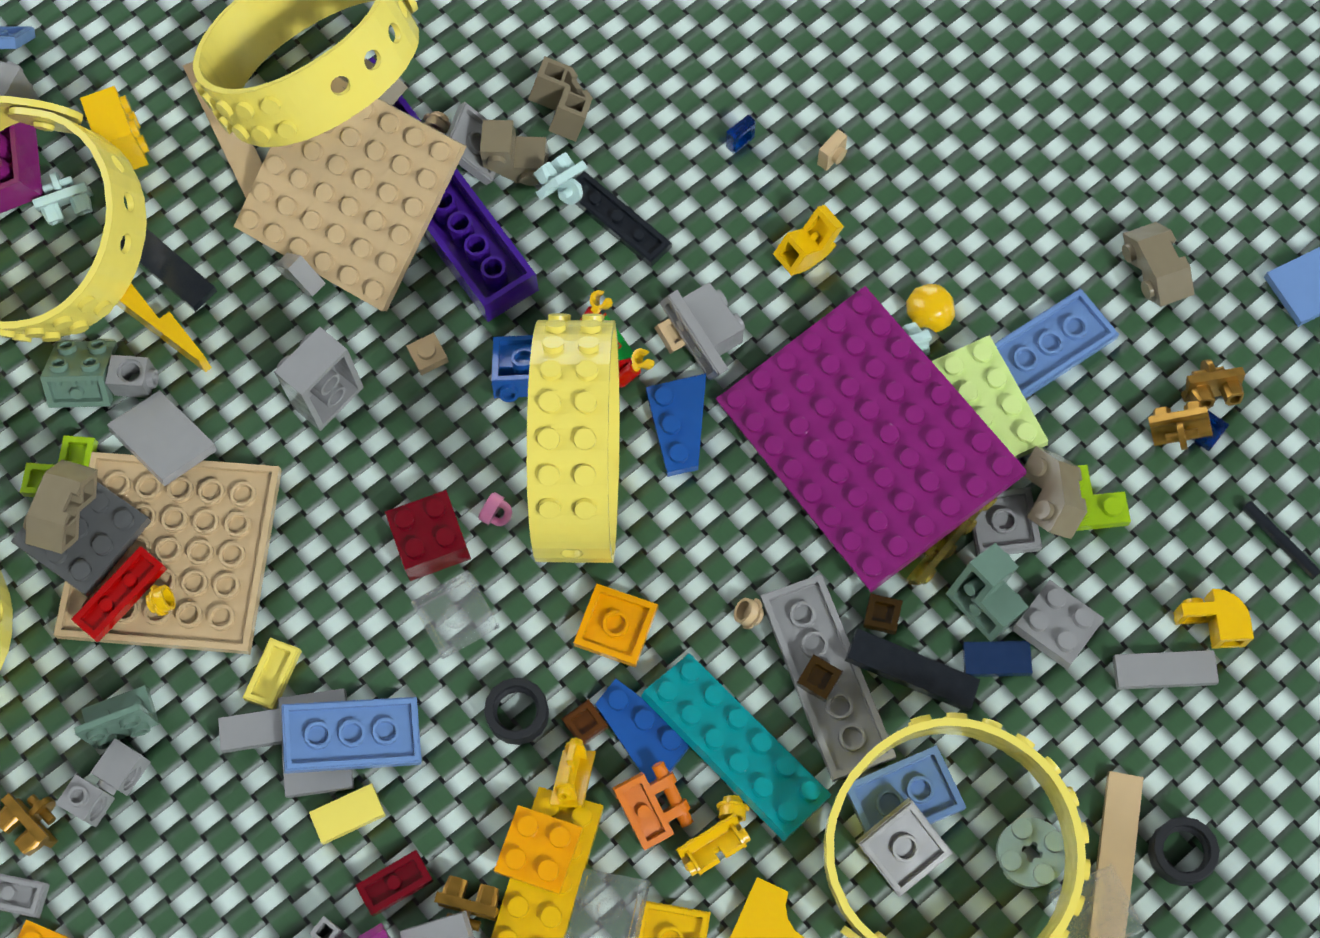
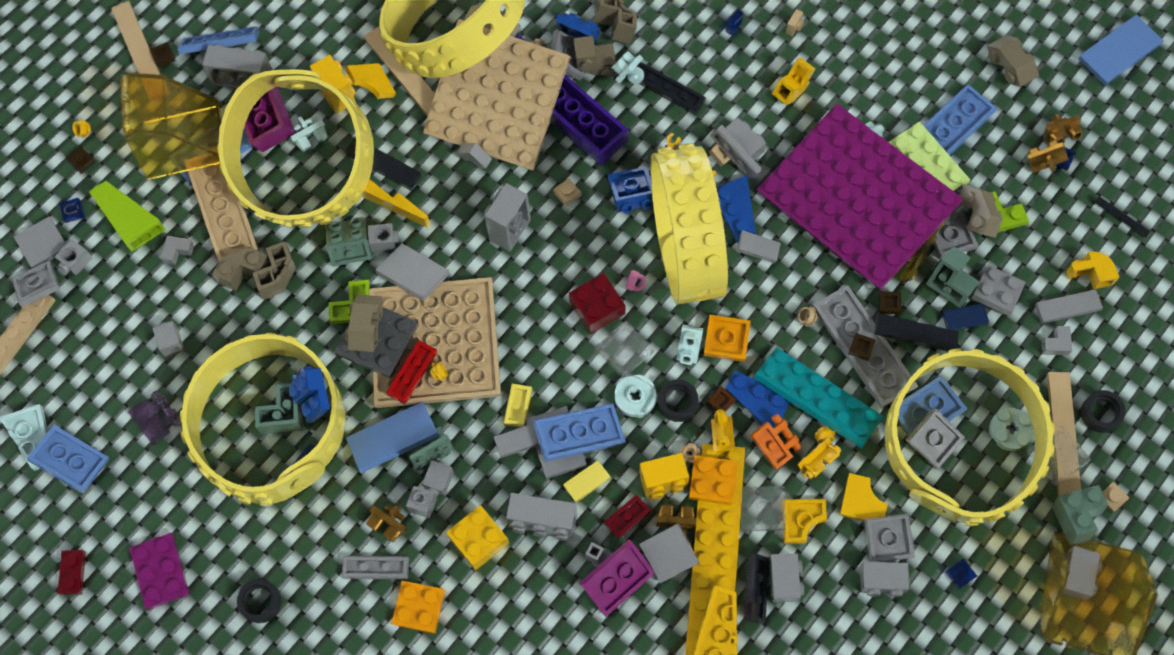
camera: 10 degrees left, 0 degrees up
yellow hair [906,284,955,332] -> none
none -> yellow tile [345,63,396,99]
none -> medium blue tile [346,402,439,473]
none -> yellow brick [446,505,509,571]
none -> light grey brick [506,493,577,541]
none -> blue plate [555,13,600,45]
none -> light aqua plate [615,375,657,418]
none -> yellow brick [639,453,689,500]
none -> light aqua hips [676,324,703,365]
none -> tan plate [680,443,701,464]
none -> light grey tile [737,230,781,263]
none -> light grey piece [1041,326,1072,355]

